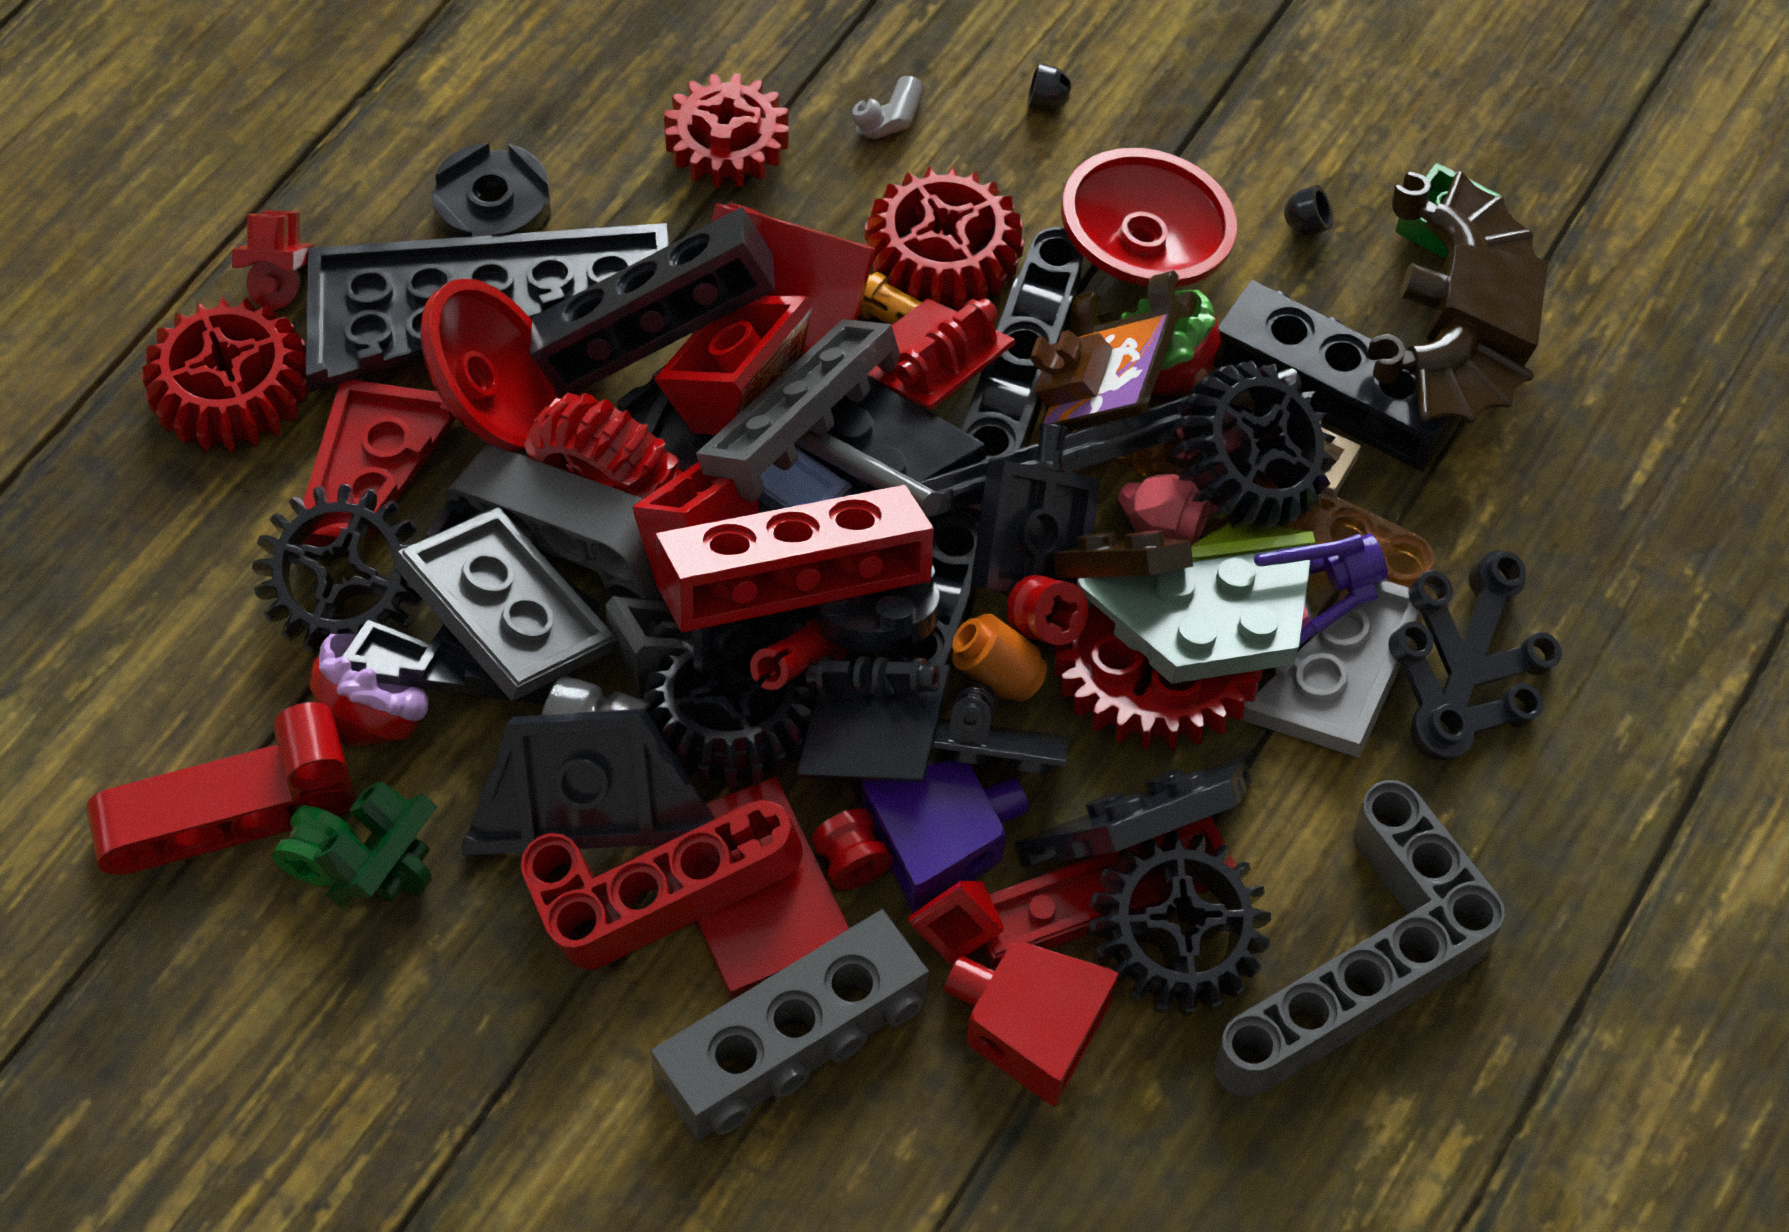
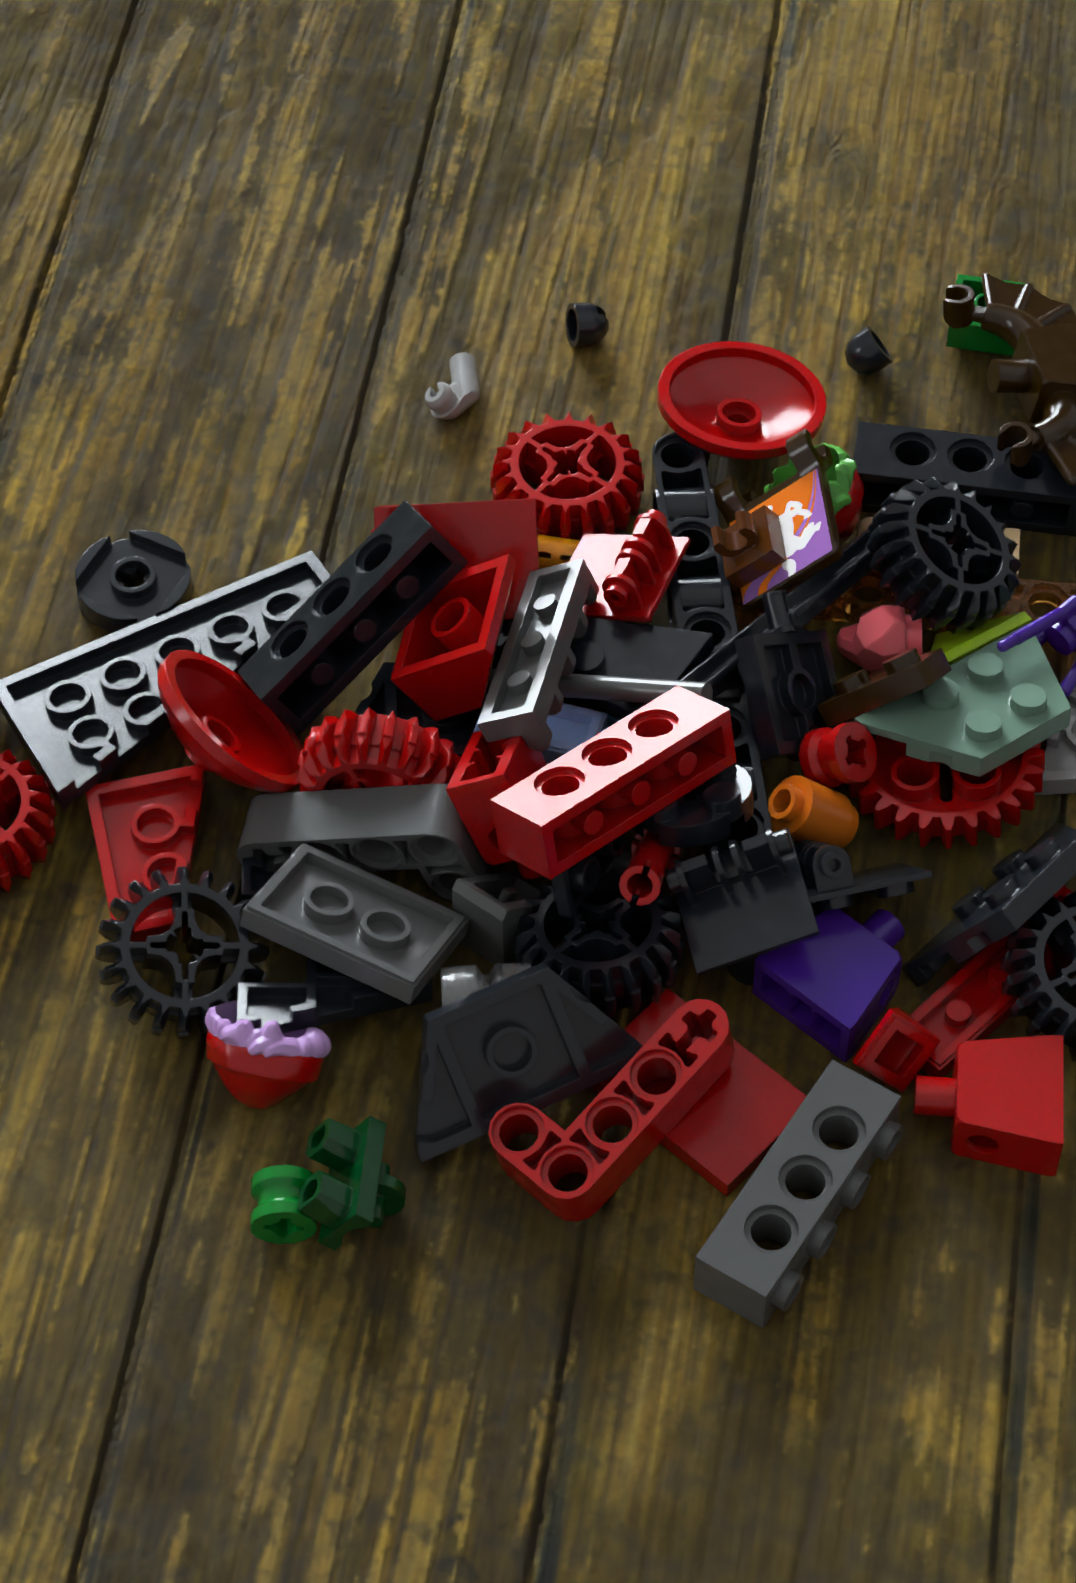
camera: 20 degrees left, 5 degrees down
red beam [86,702,356,875] -> none
red gear [664,73,789,188] -> none
red wheel [812,808,893,890] -> none

